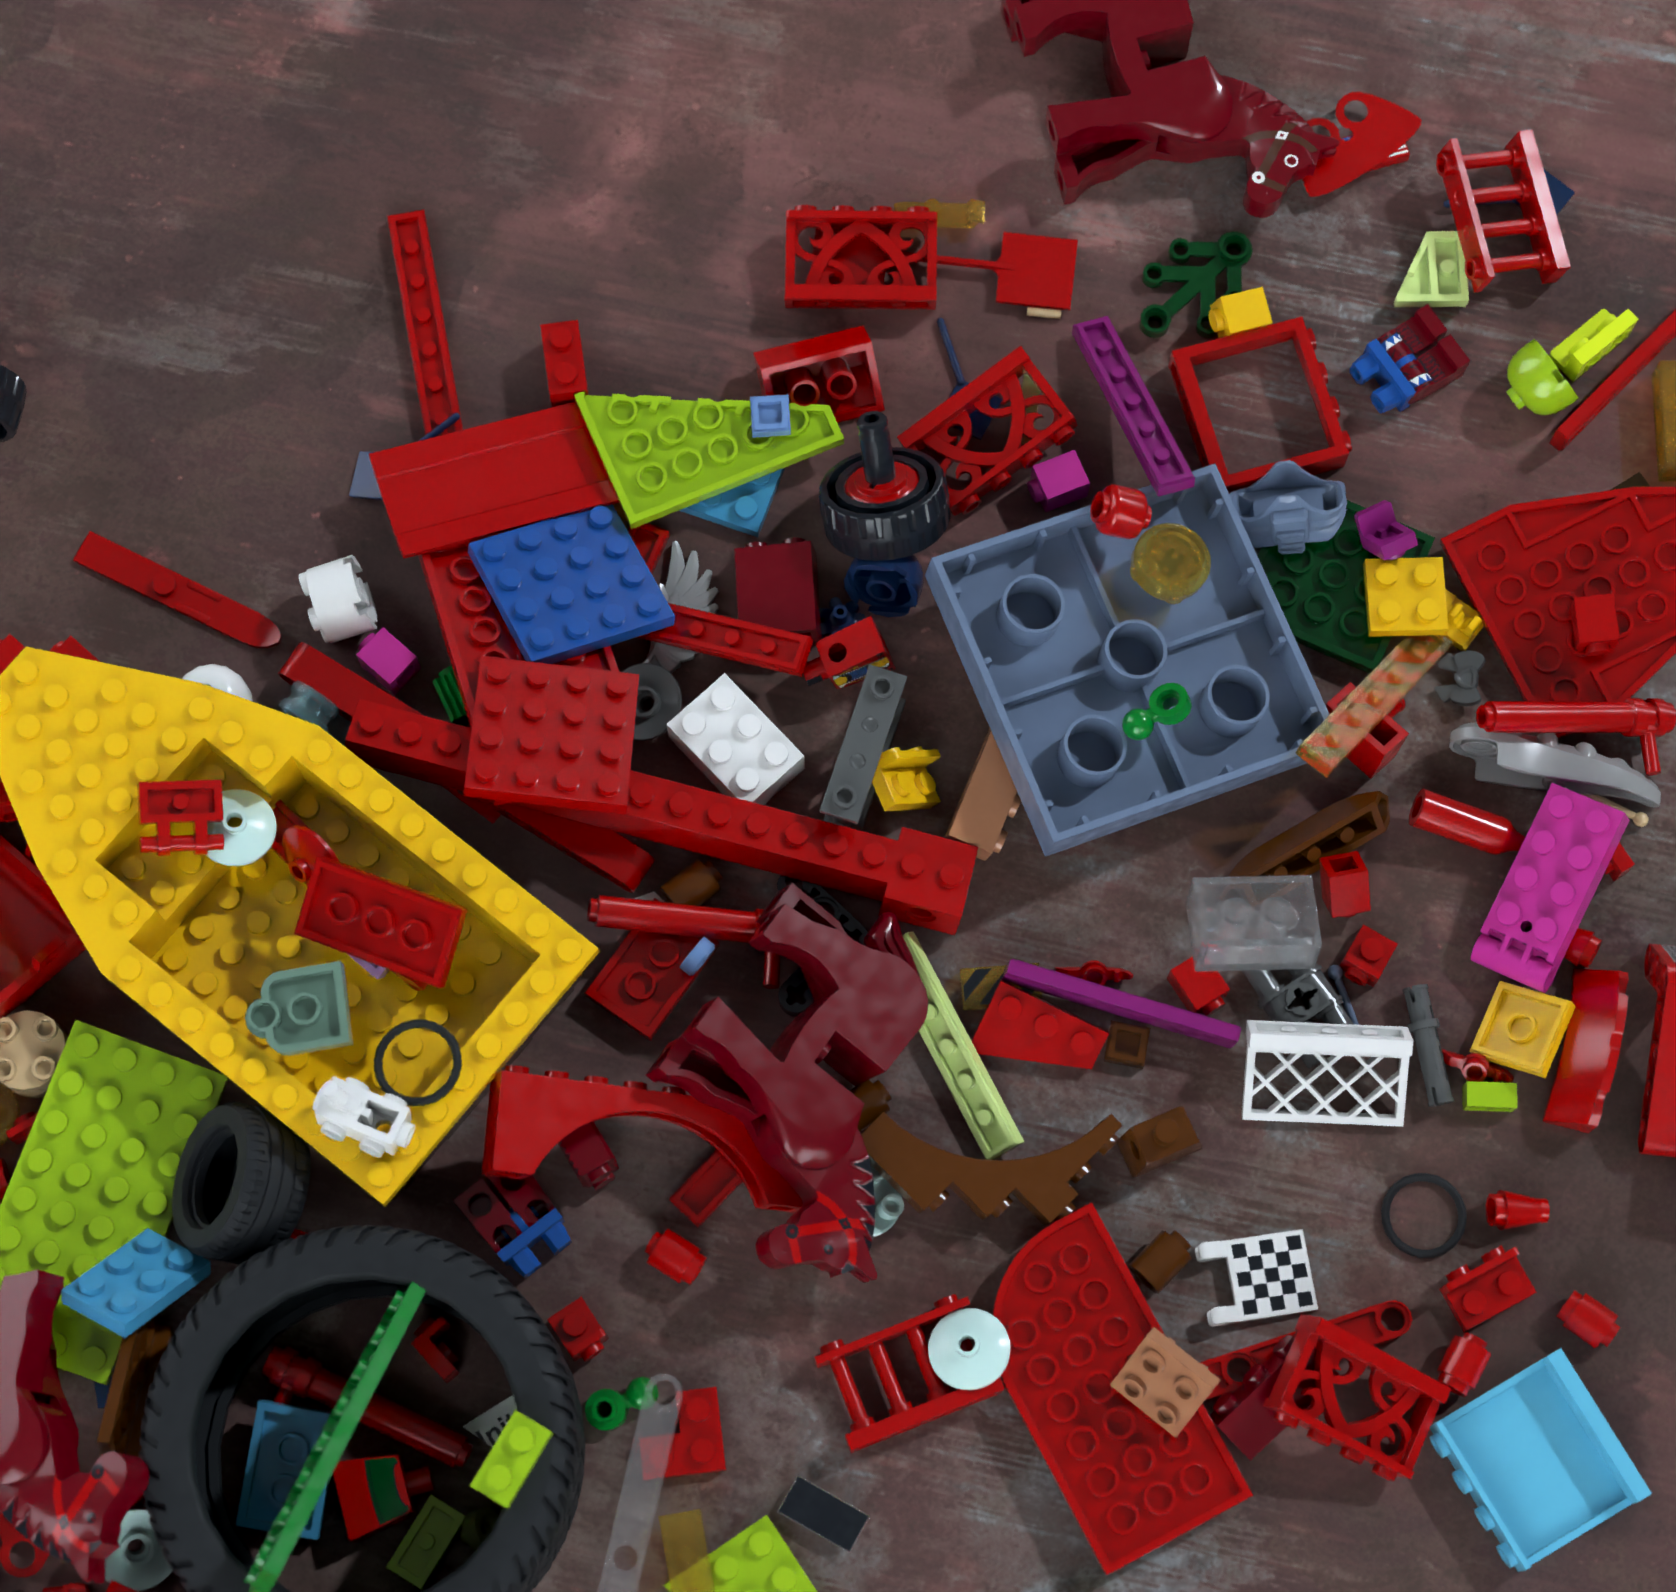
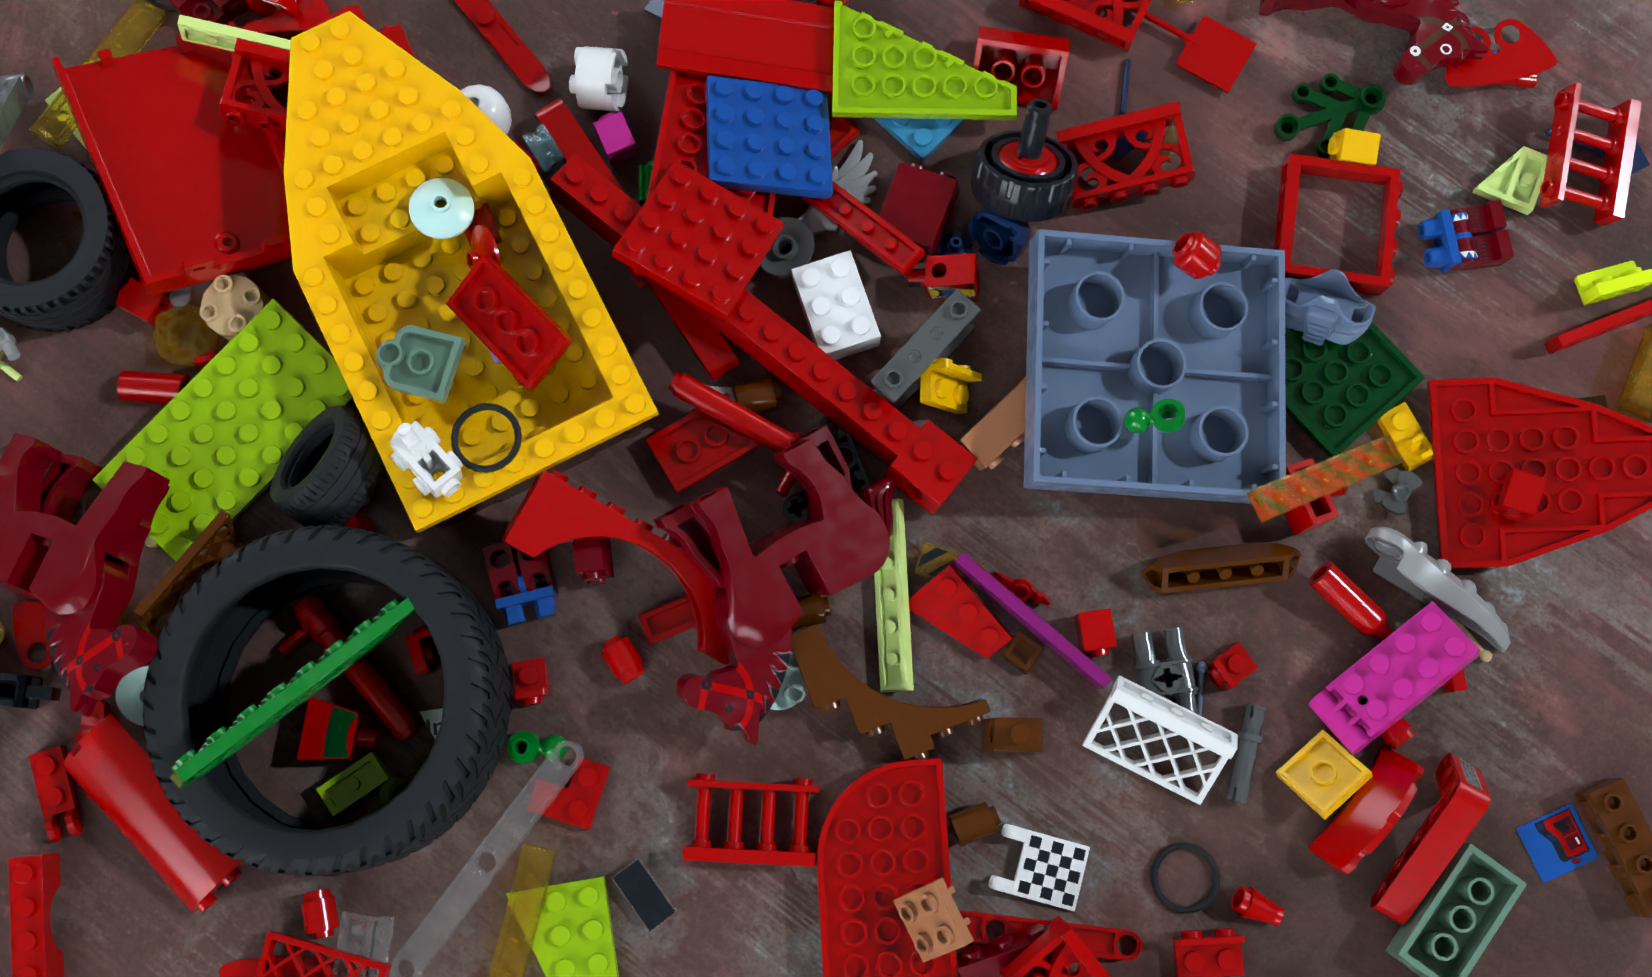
camera: 25 degrees right, 5 degrees up
dark azure plate [61,1228,211,1338] -> none
red plate [137,780,224,856] -> none
dark azure plate [236,1400,331,1540] -> none
lime plate [470,1410,554,1509] -> none
medium blue tile [679,936,715,976] -> none
medium blue tile [750,394,791,438] -> none
light aqua dish [928,1308,1011,1390] -> none
tan piece [1027,306,1061,319] -> none
dark pink brick [1027,450,1090,513] -> none
magenta tile [1072,316,1195,497] -> none
clear yellow tile [1130,523,1211,604] -> none
clear brick [1186,875,1322,972] -> none
red brick [1319,851,1371,918] -> none
magenta bracket [1354,500,1418,561] -> none
yellow plate [1363,557,1449,637] -> none
red piece [1442,1049,1514,1083] -> none
lime piece [1462,1081,1517,1112] -> none
red cylinder [1476,698,1676,776] -> none
lime cylinder [1506,339,1579,416] -> none

